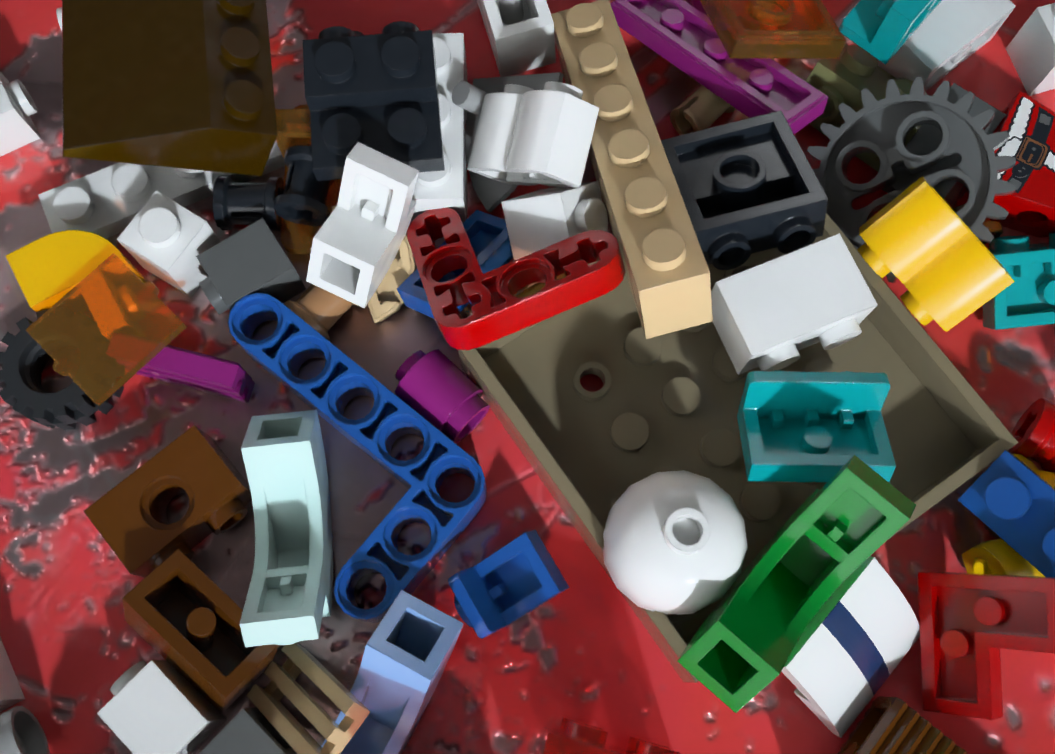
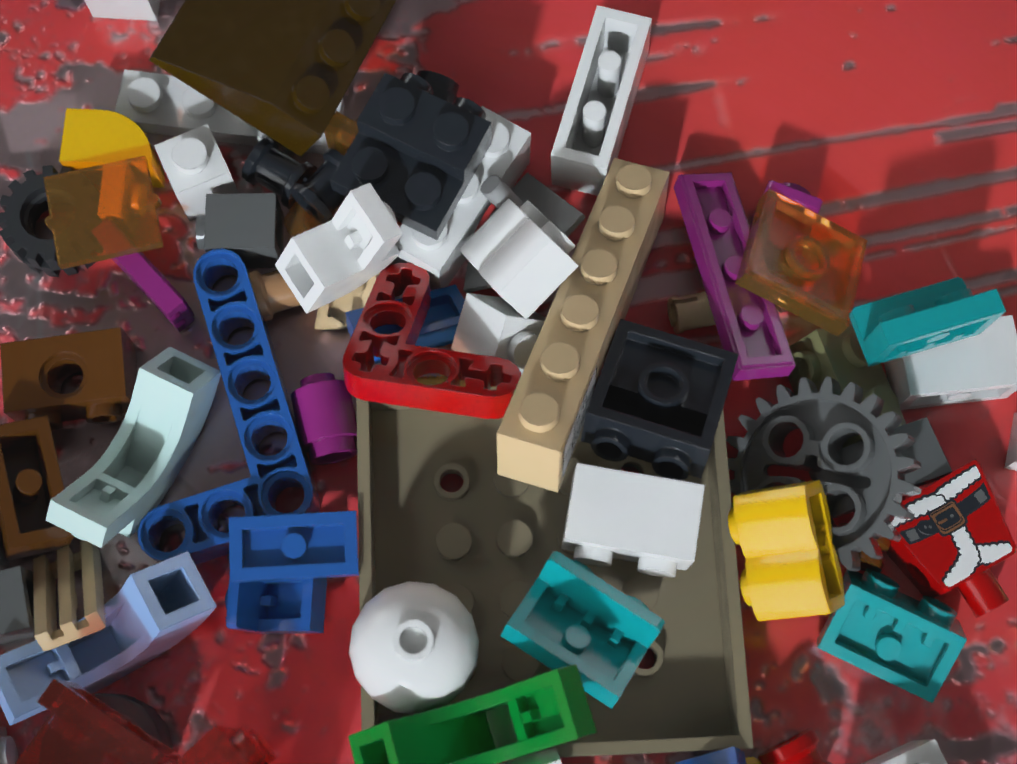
camera: 30 degrees right, 0 degrees up
none -> blue plate [229,511,359,583]

